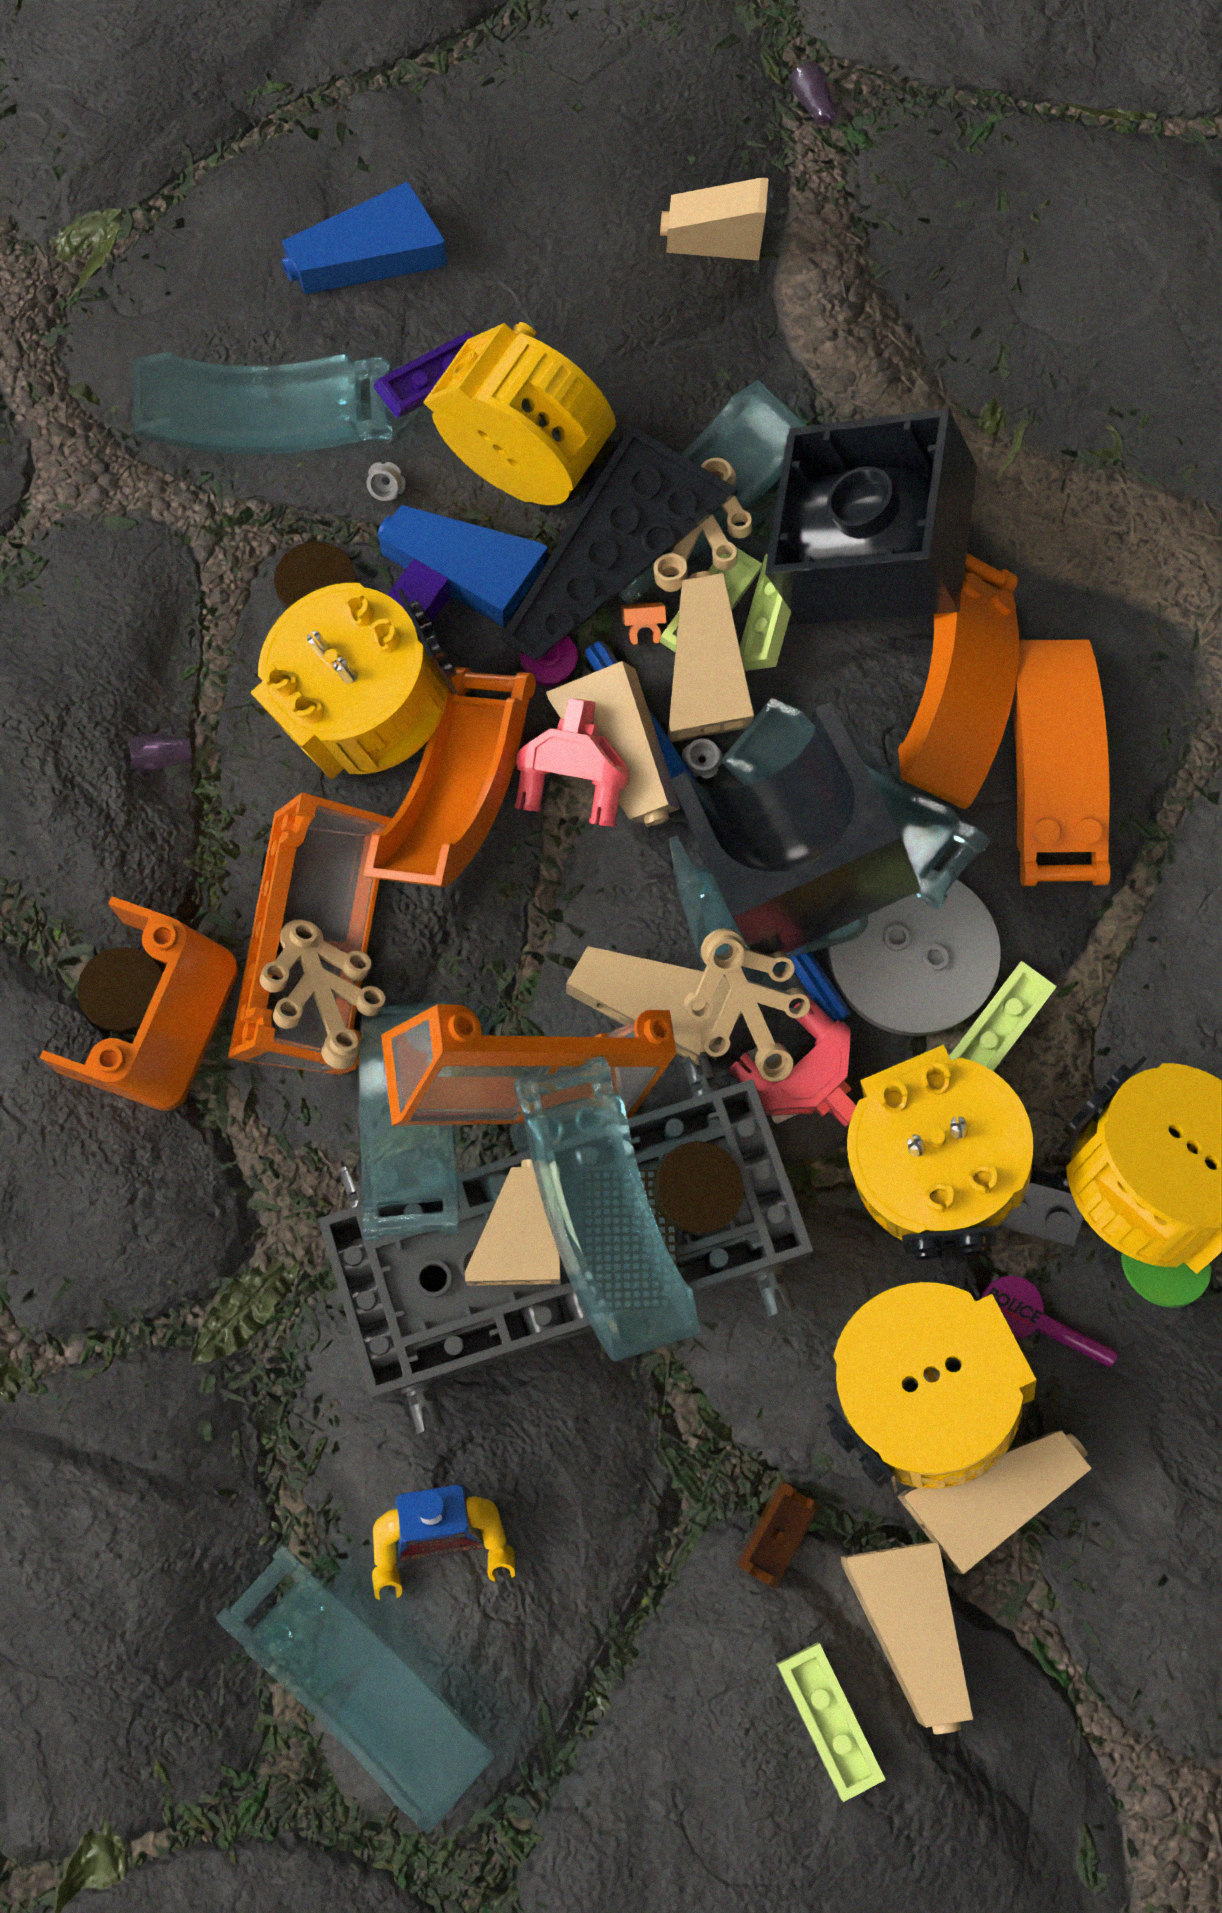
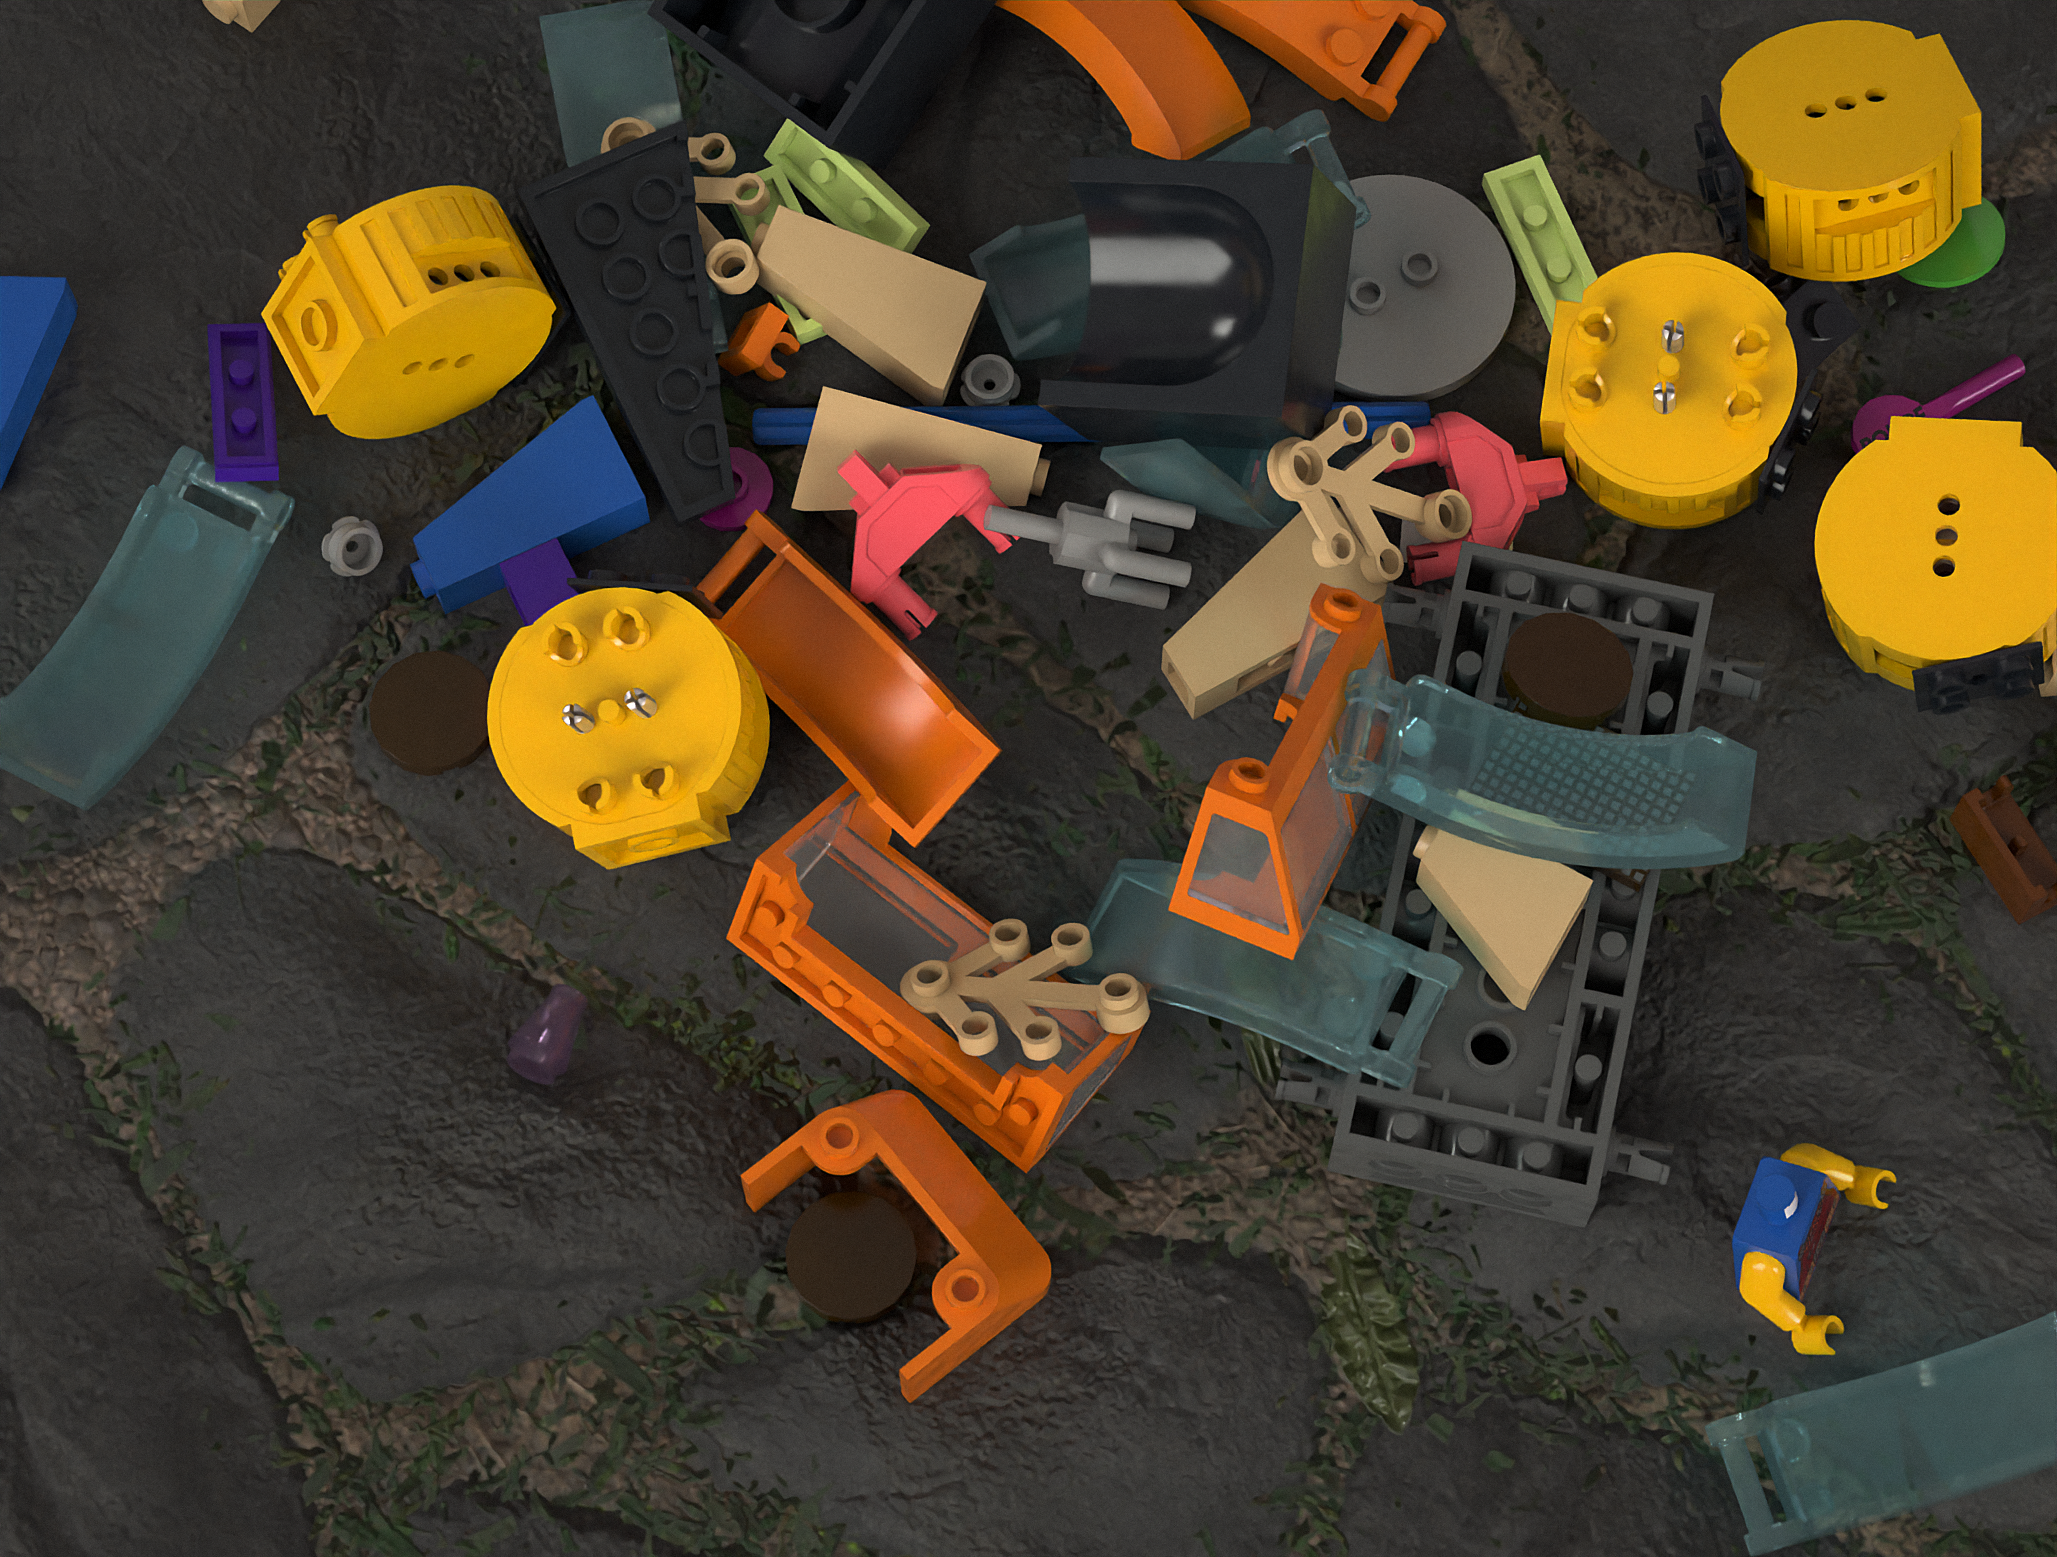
camera: 55 degrees left, 5 degrees down
none -> light grey plant [983,489,1196,610]

